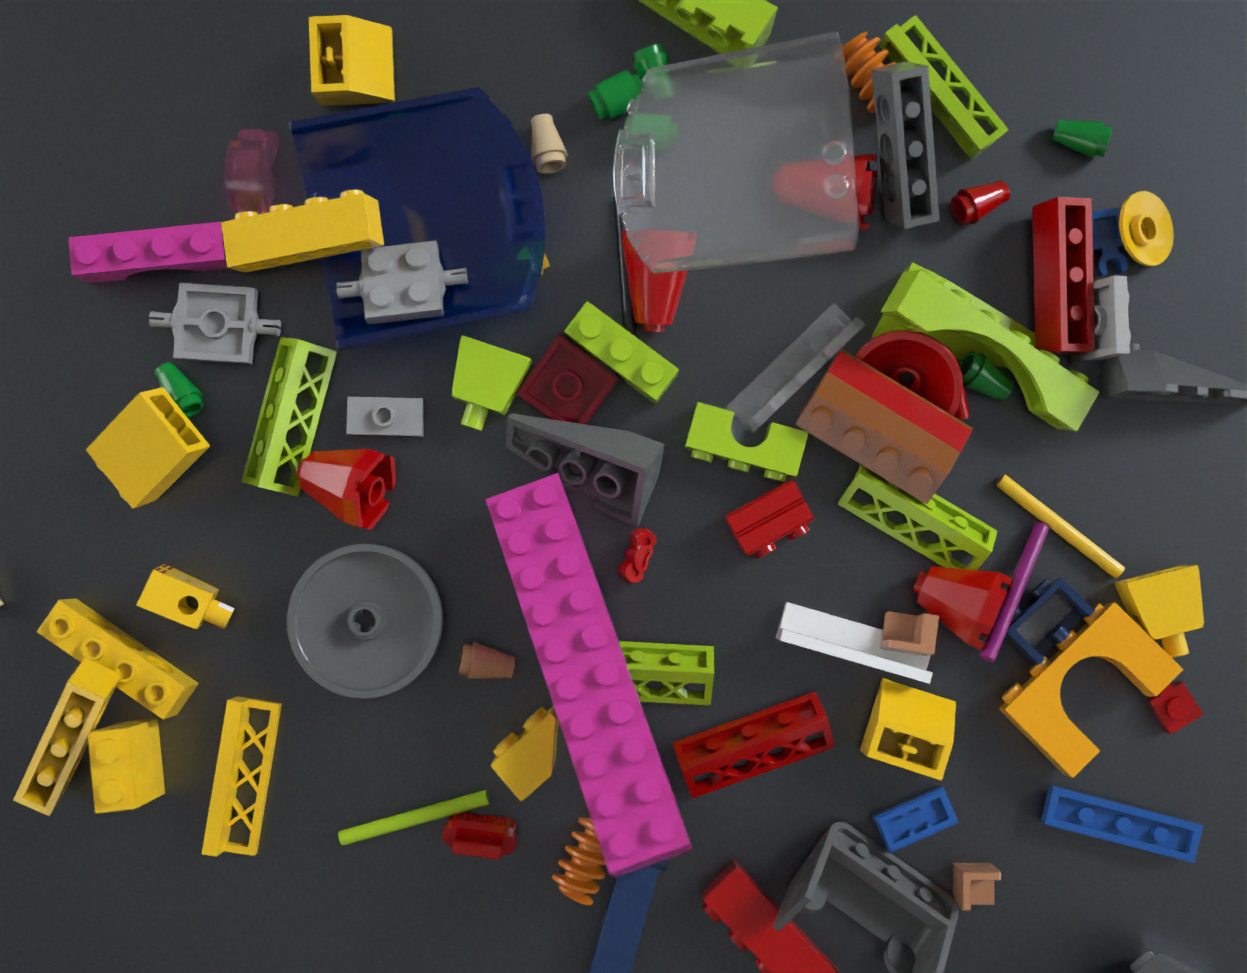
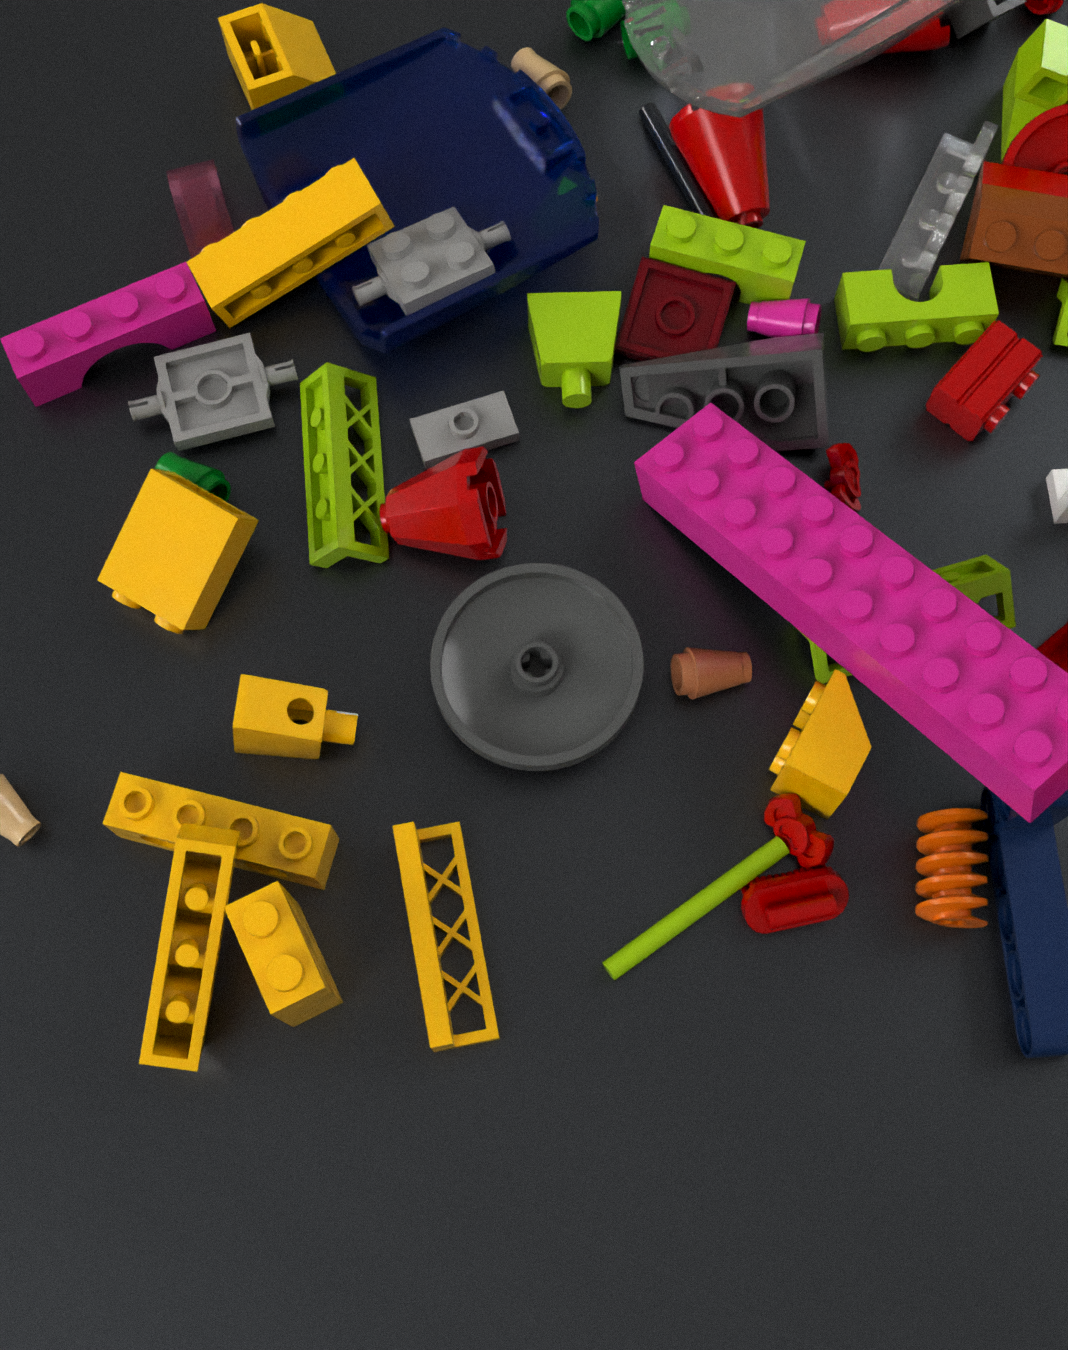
camera: 20 degrees left, 15 degrees down
none -> dark pink cone [747,298,822,338]
none -> red piece [764,793,834,868]

